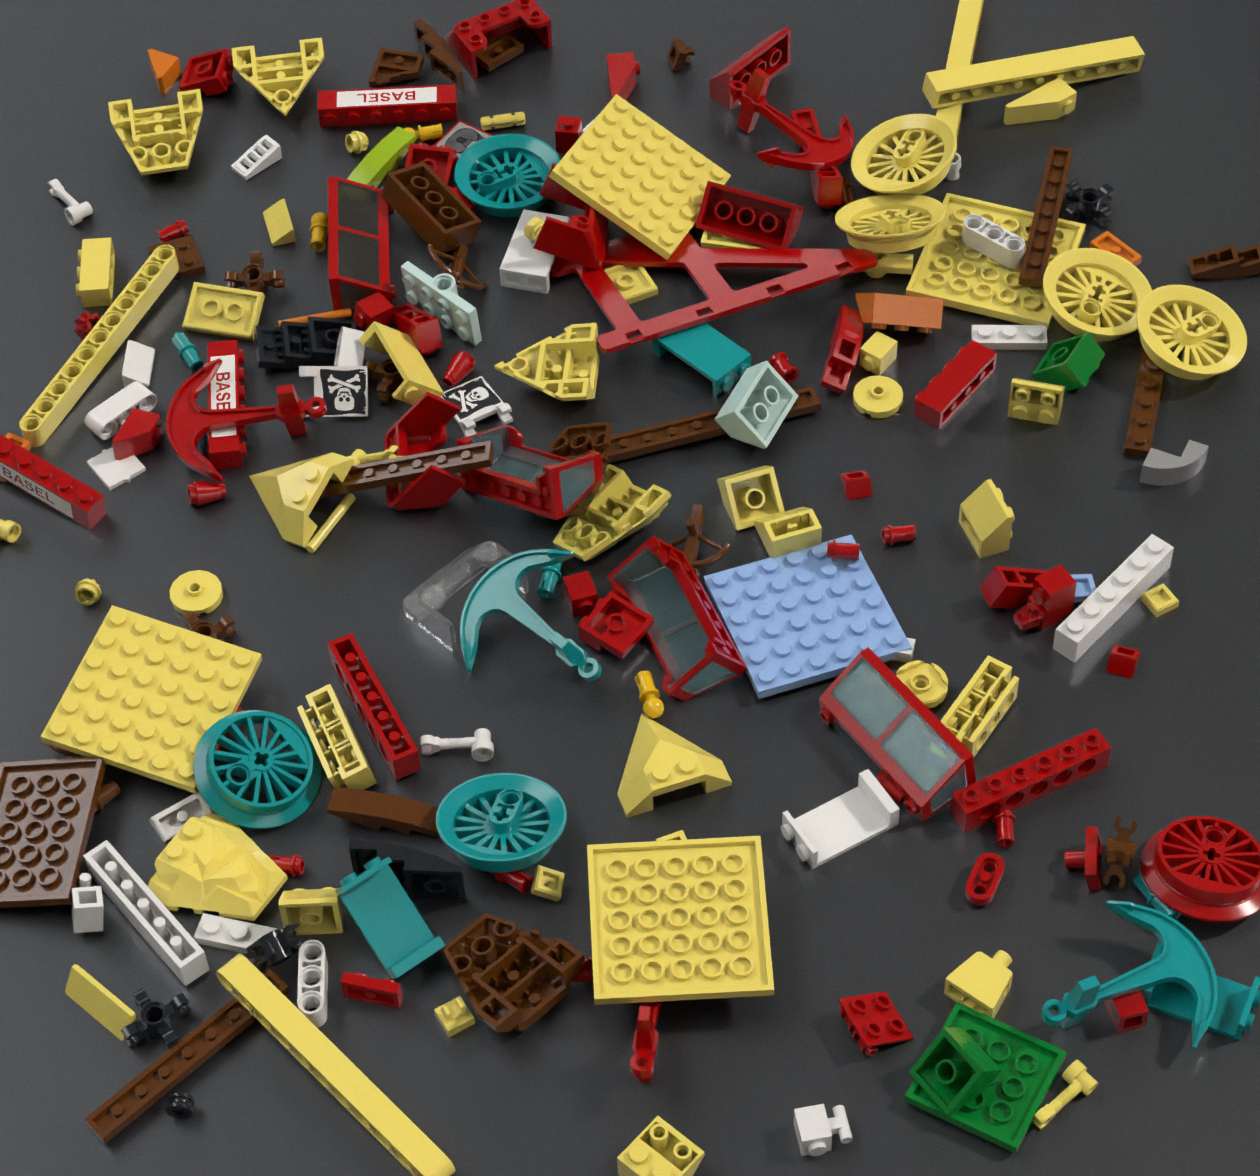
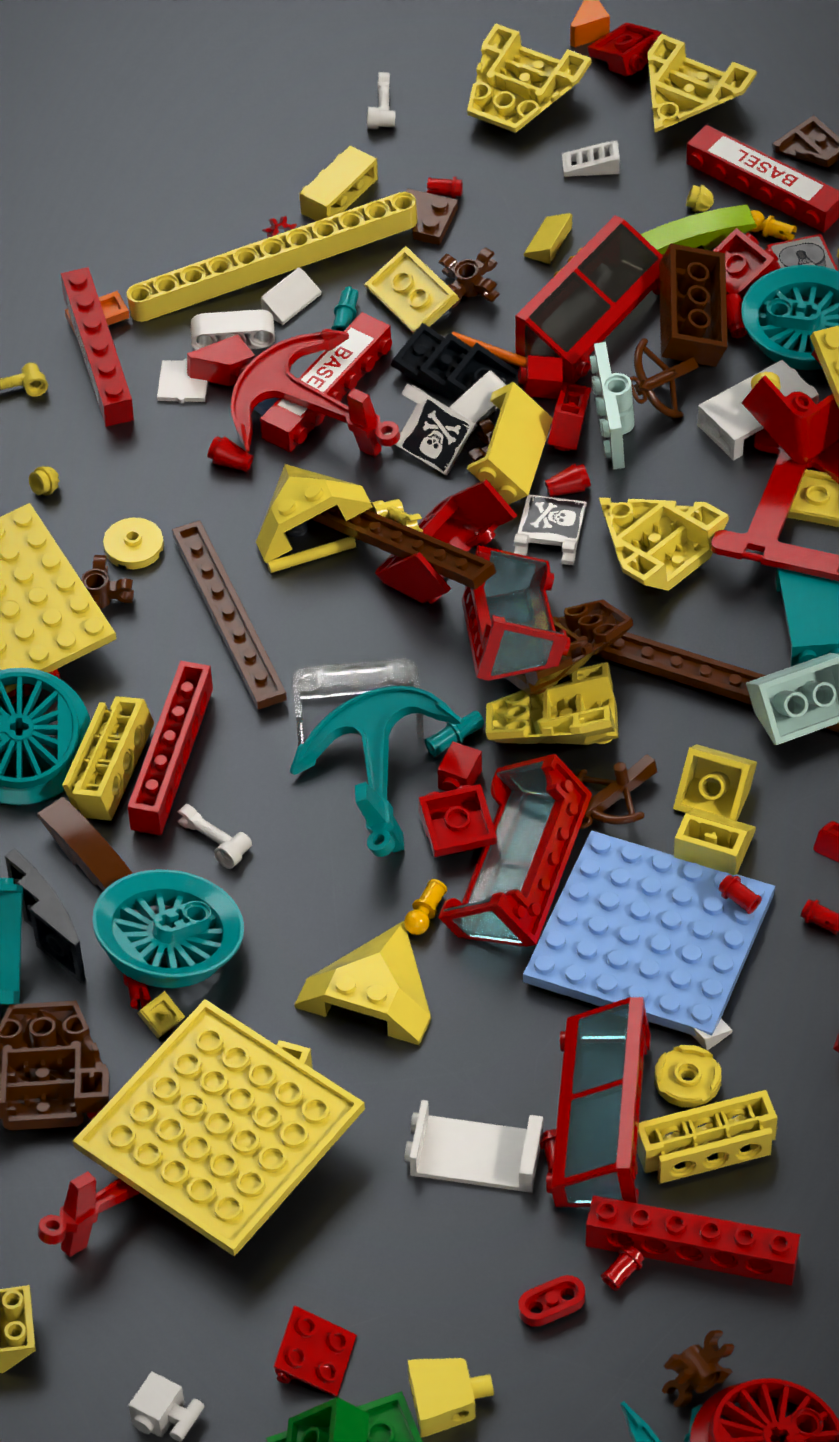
camera: 40 degrees right, 0 degrees up
red tile [1065,826,1102,891] -> none
none -> plate [172,520,287,710]

